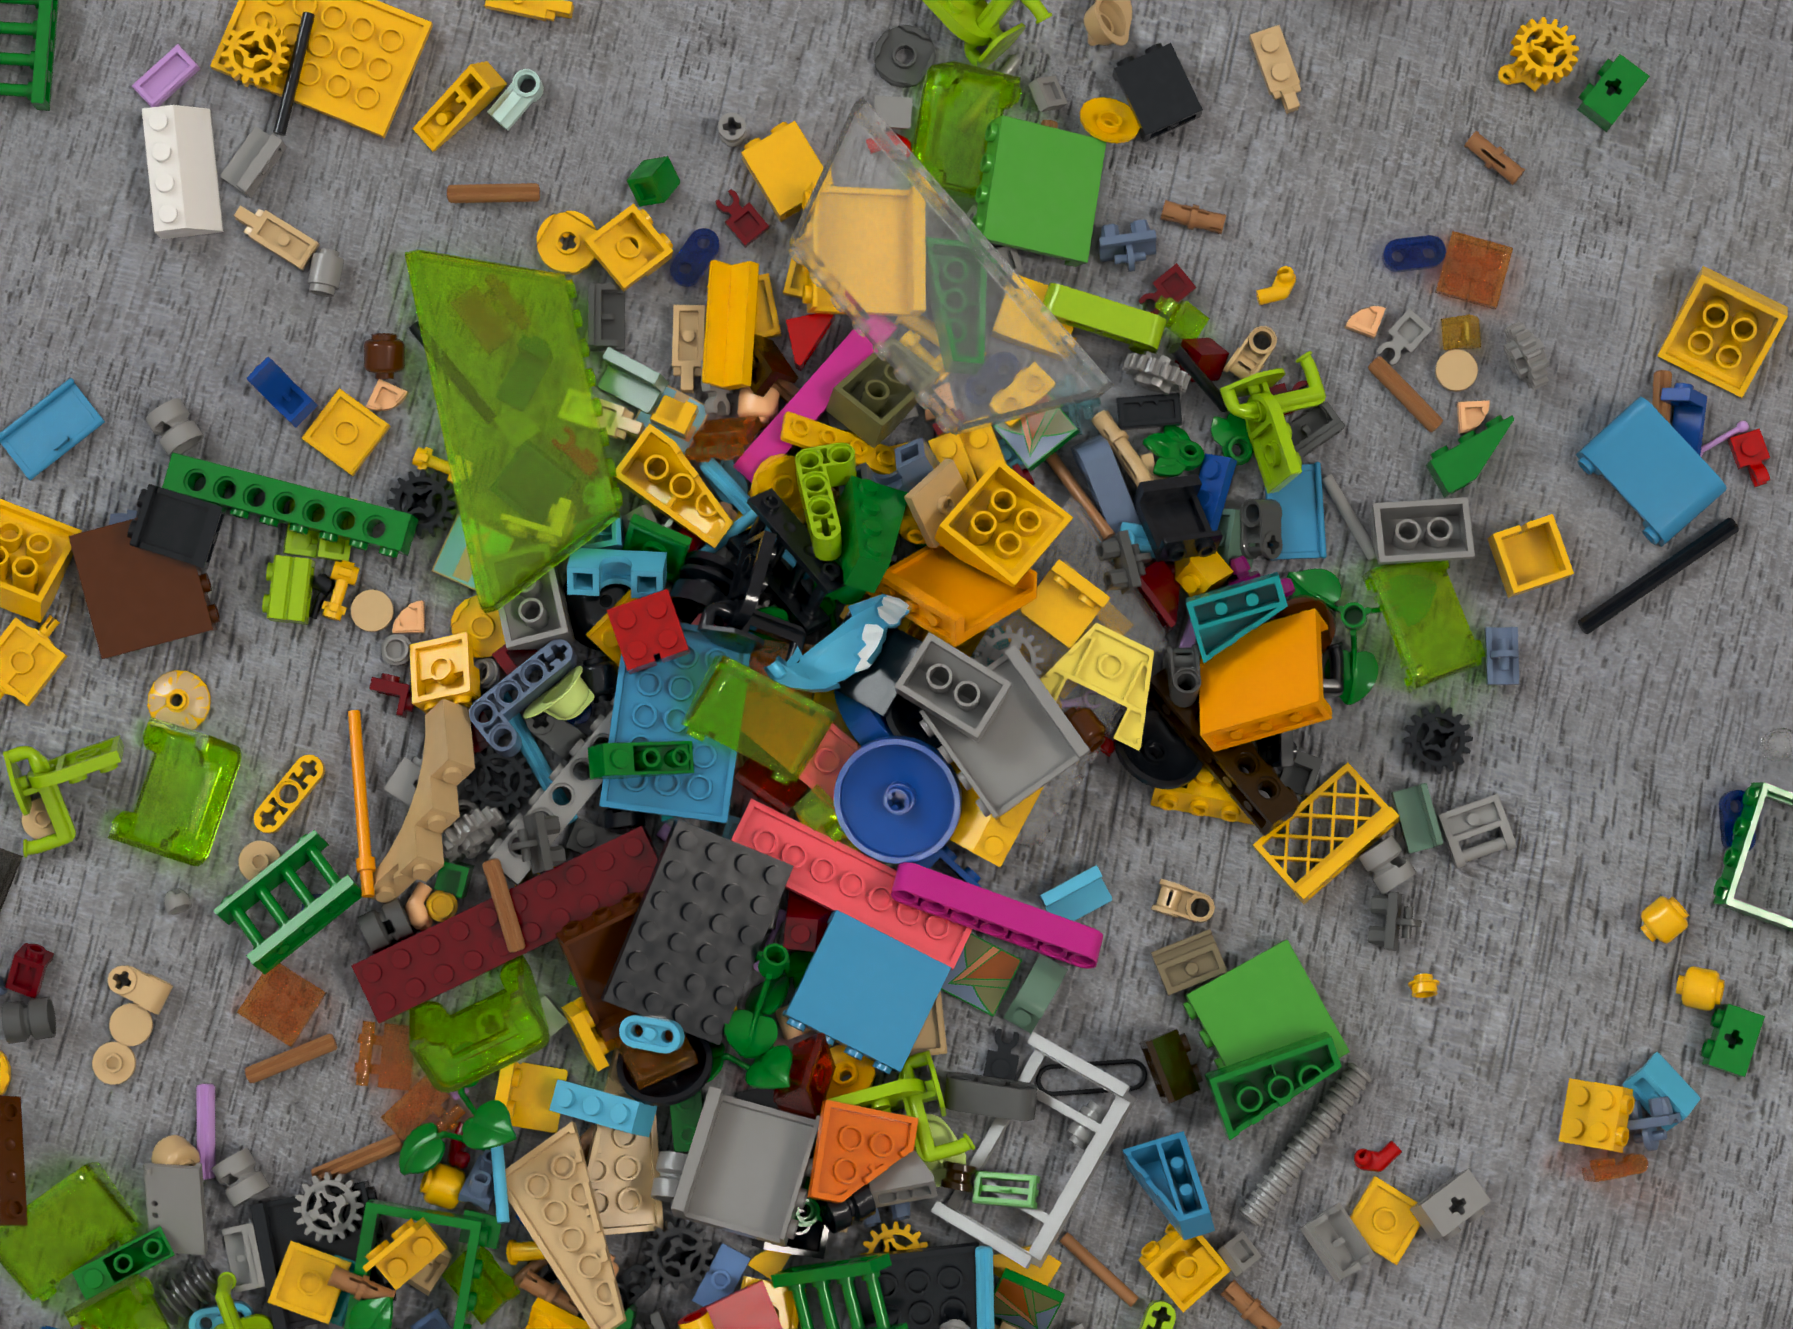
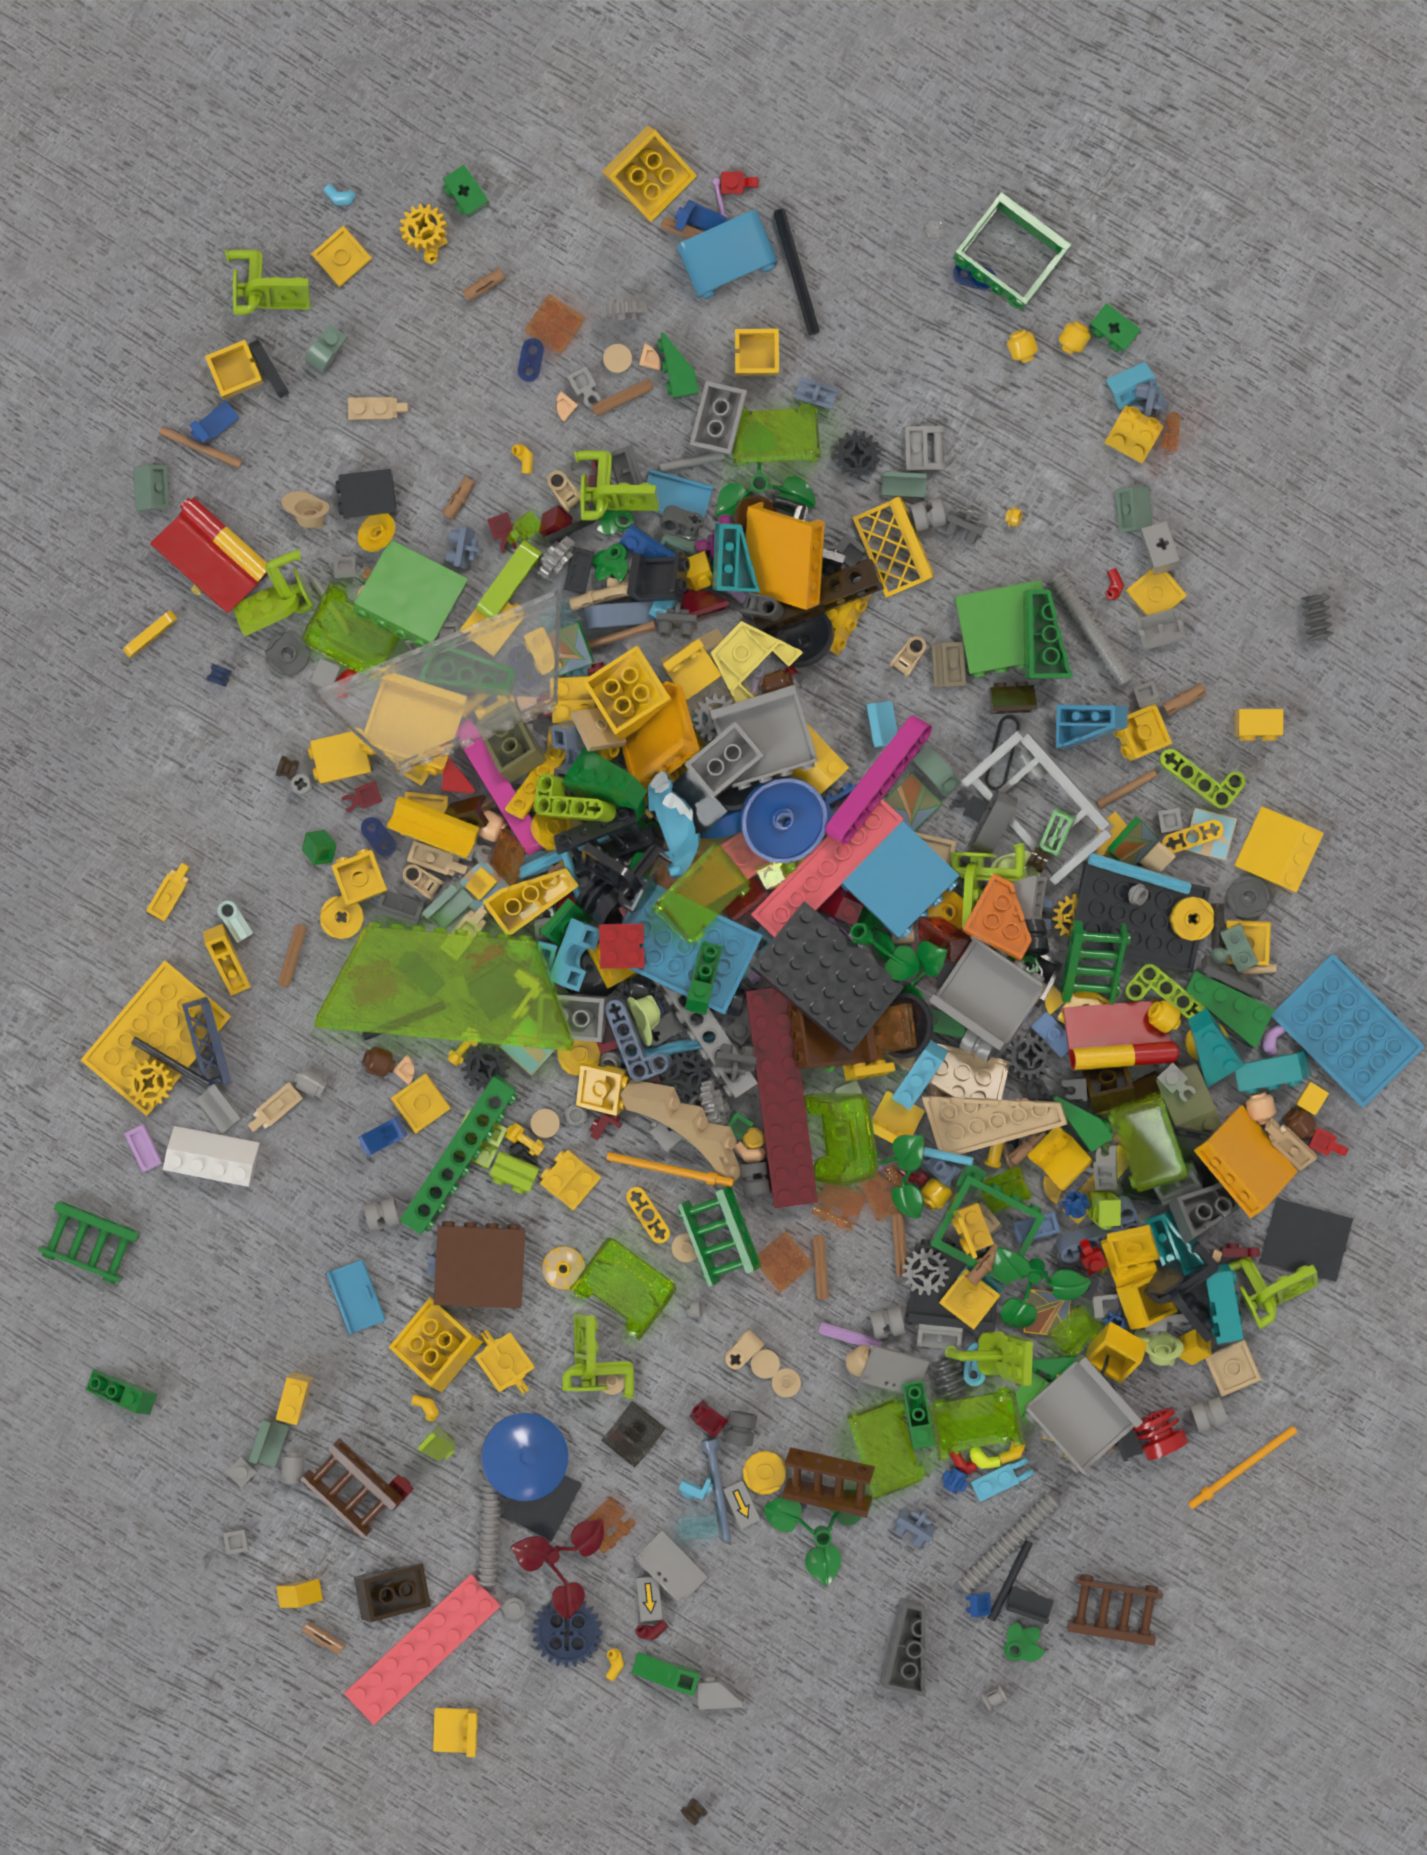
camera: 70 degrees left, 5 degrees up
black panel [127,484,227,569] -> none
light nougat tile [392,601,425,634] -> none
medium nougat axle [482,858,526,953] -> none
medium azure plate [619,1014,685,1054] -> none
clear yellow slope [1441,314,1481,351] -> none
none -> dark blue fence [182,997,232,1085]
none -> dark brown wheel [276,755,300,781]
none -> tan piece [403,864,445,901]
none -> yellow plate [540,1149,601,1211]
none -> sand green panel [1115,487,1152,533]

